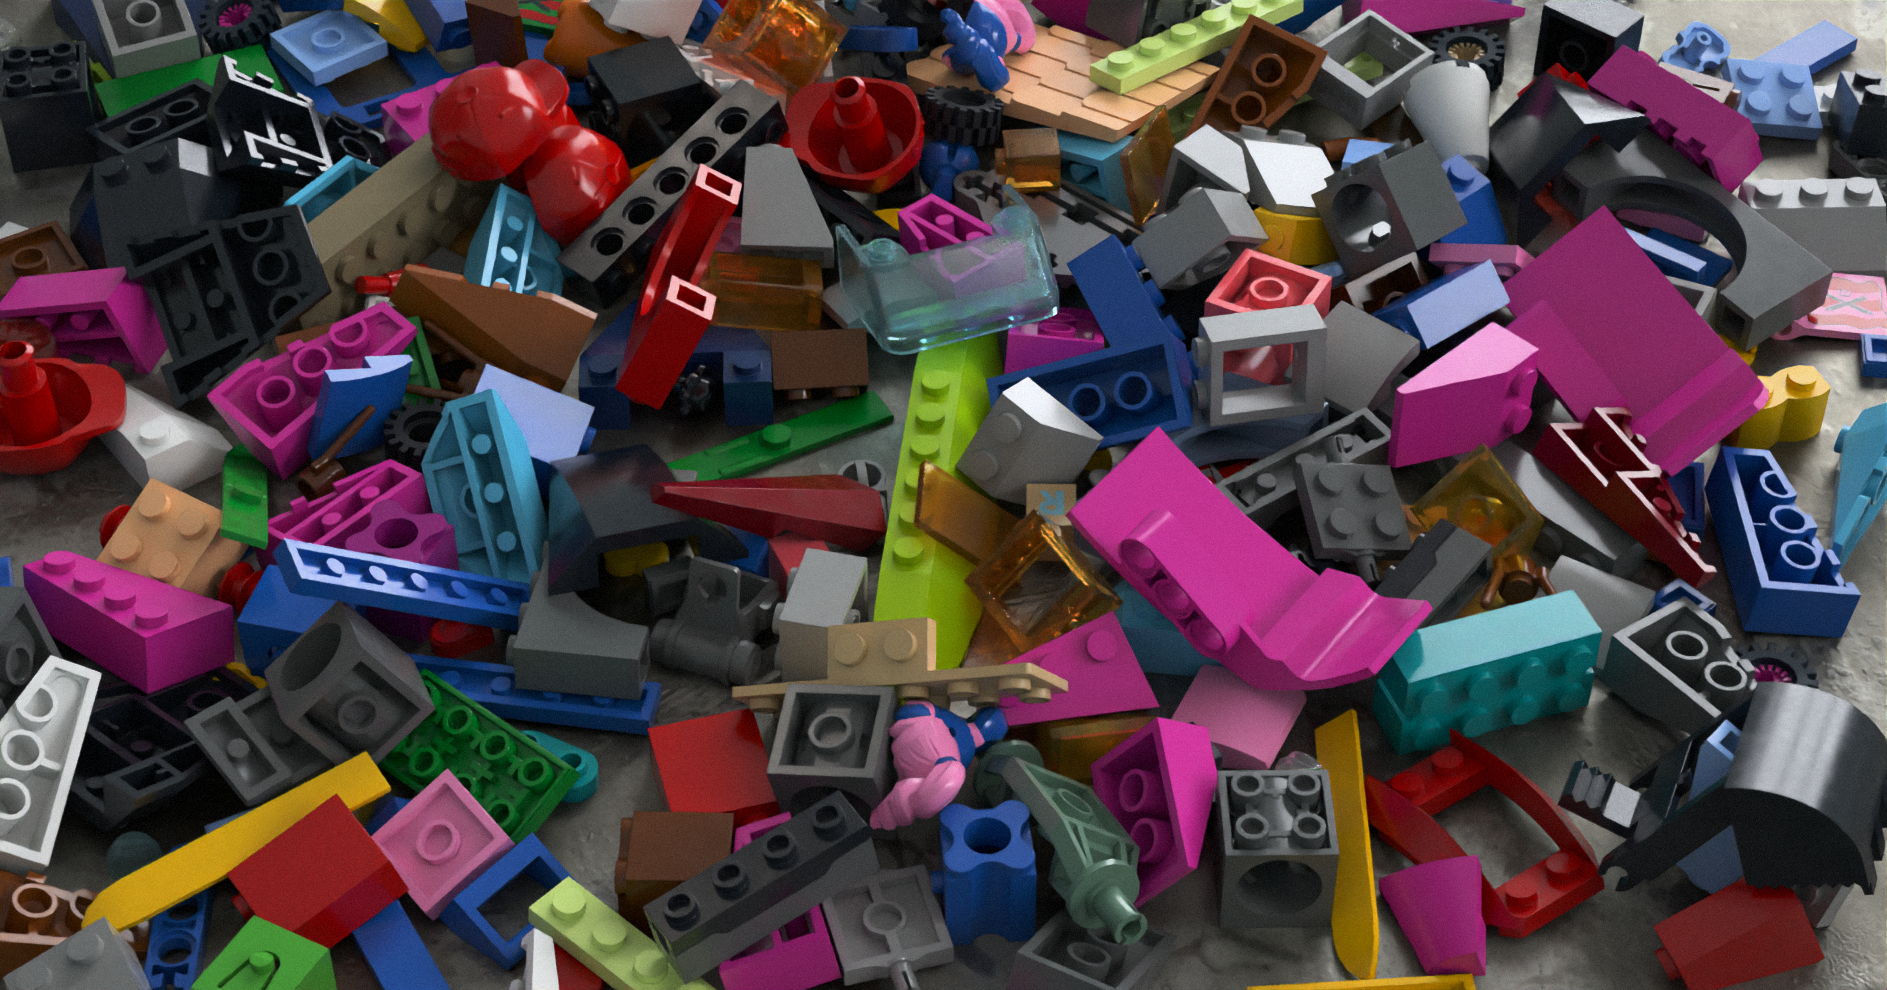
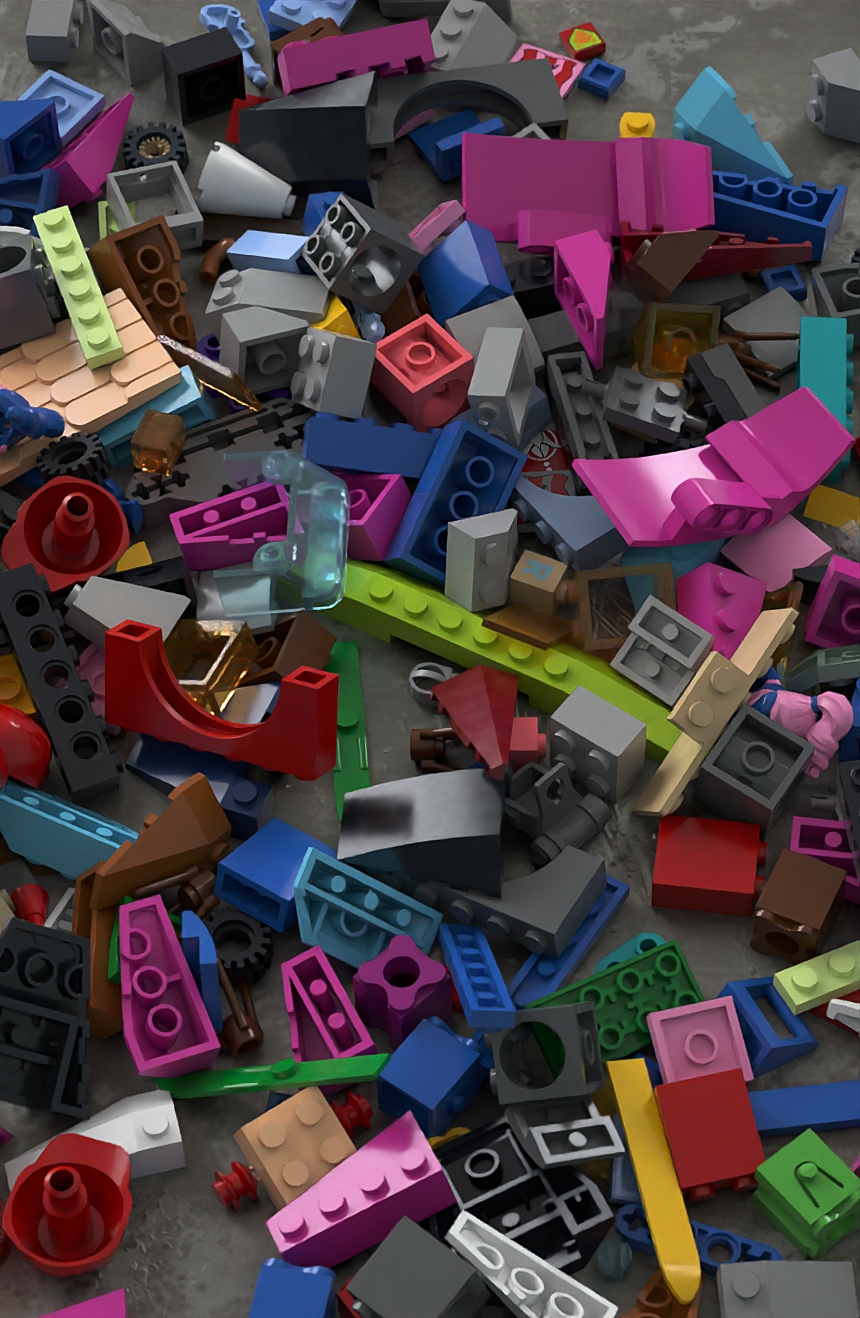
camera: 65 degrees left, 10 degrees up
none -> light grey slope [610,595,715,708]
none -> reddish brown slope [620,230,719,312]

